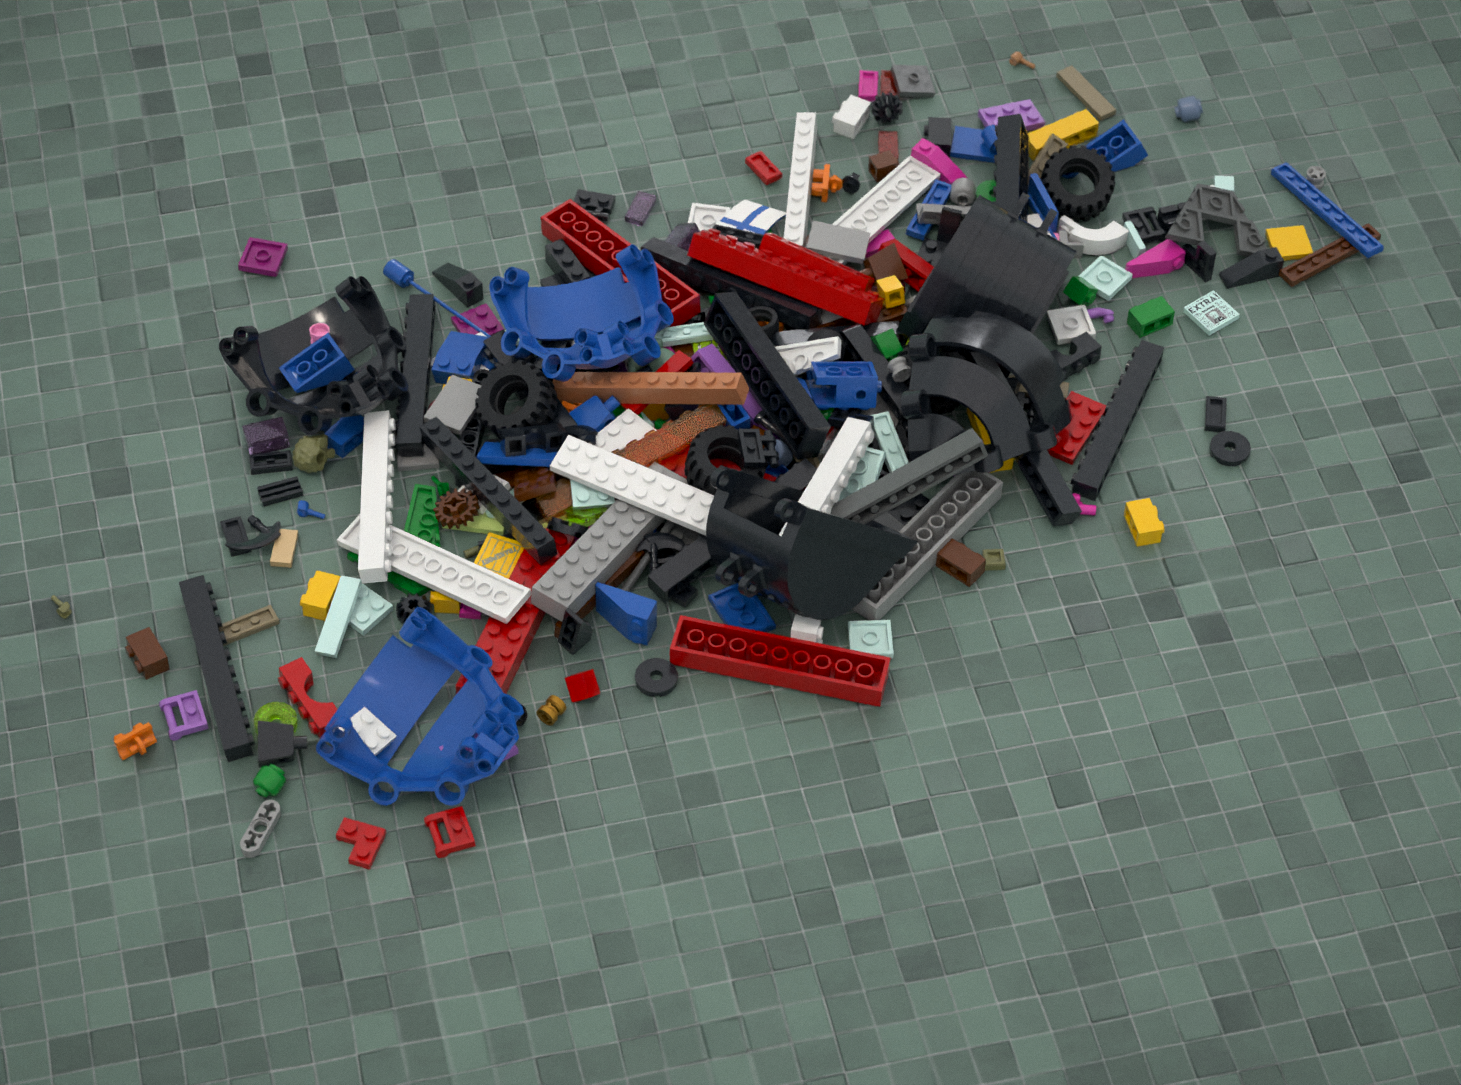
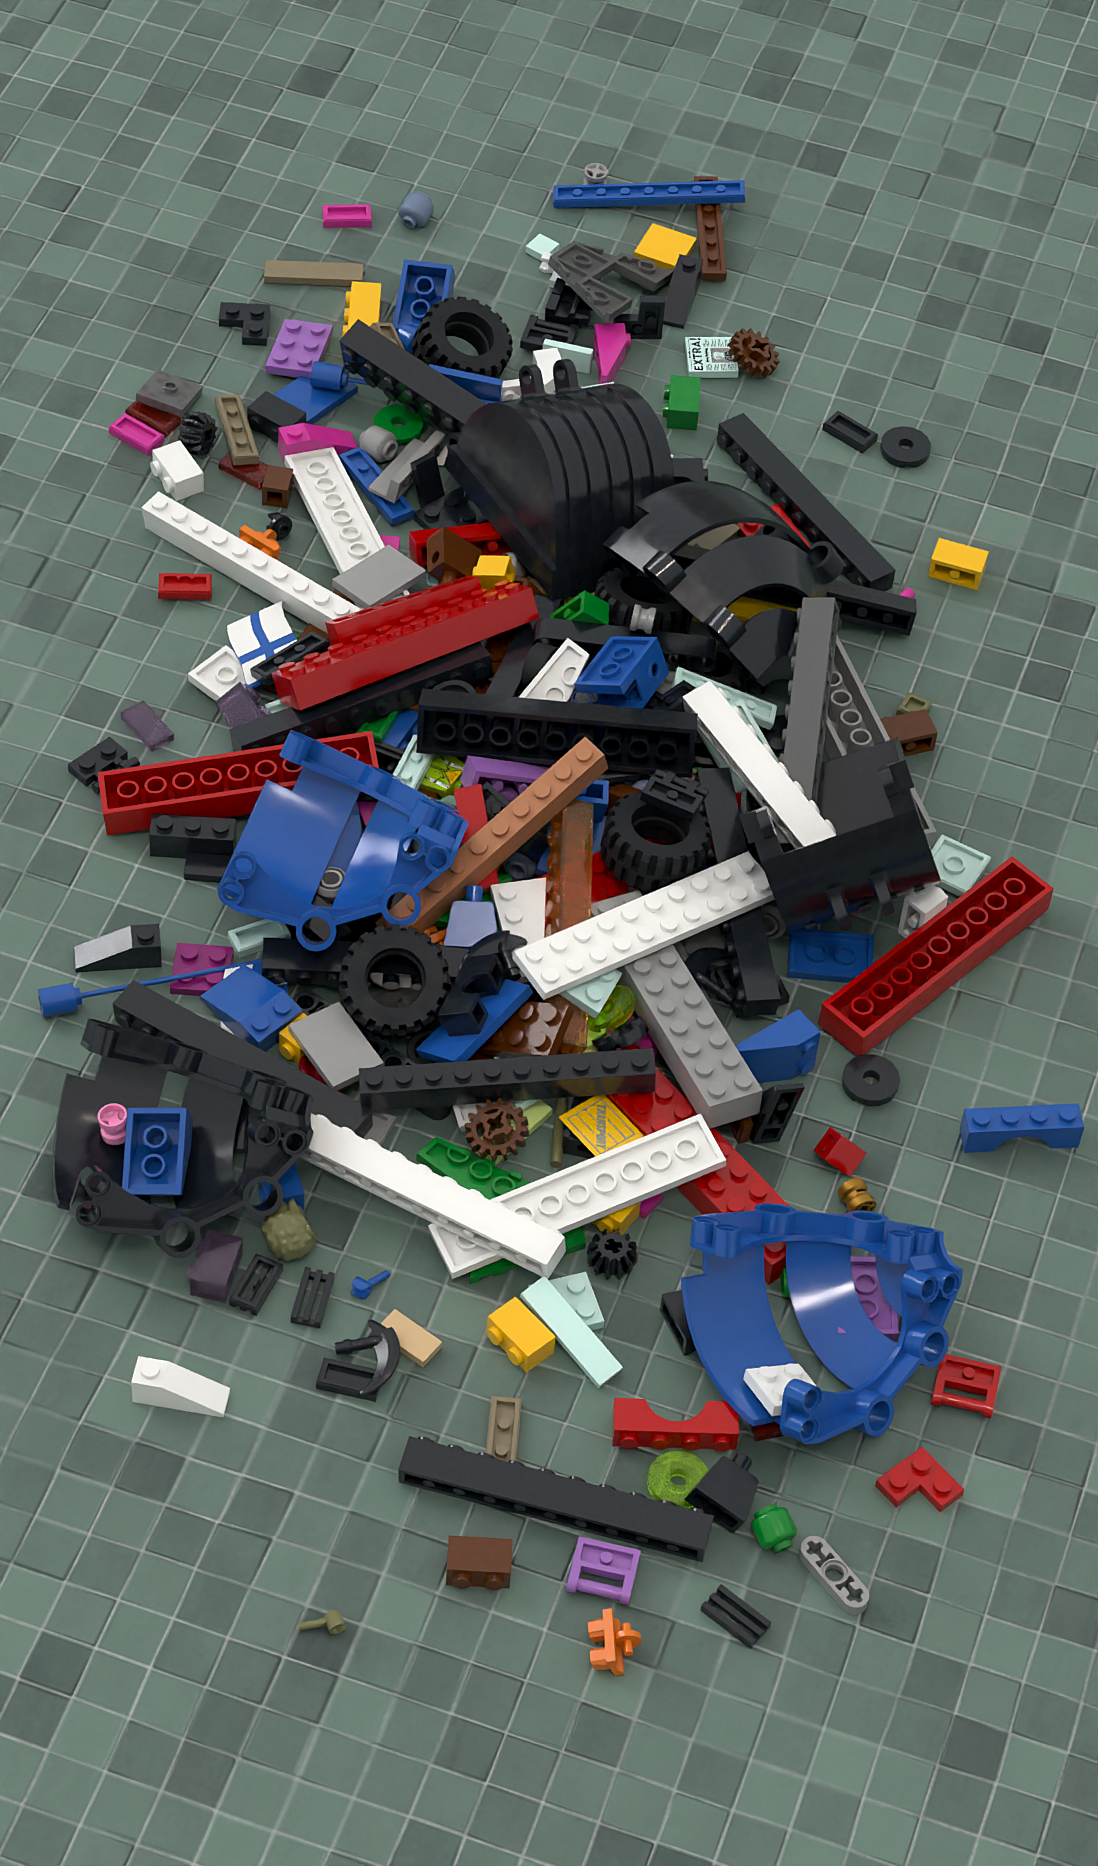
camera: 60 degrees left, 0 degrees up
green hand [431,476,451,497] -> none
medium nougat hand [1009,52,1036,69] -> none
none -> white slope [131,1356,230,1418]
none -> dark tan tile [214,395,259,465]
none -> black plate [219,302,270,346]
none -> dark pink tile [322,204,372,228]
none -> black tile [700,1584,771,1649]
none -> reddish brown gear [728,328,780,378]
none -> blue arch [960,1103,1084,1153]

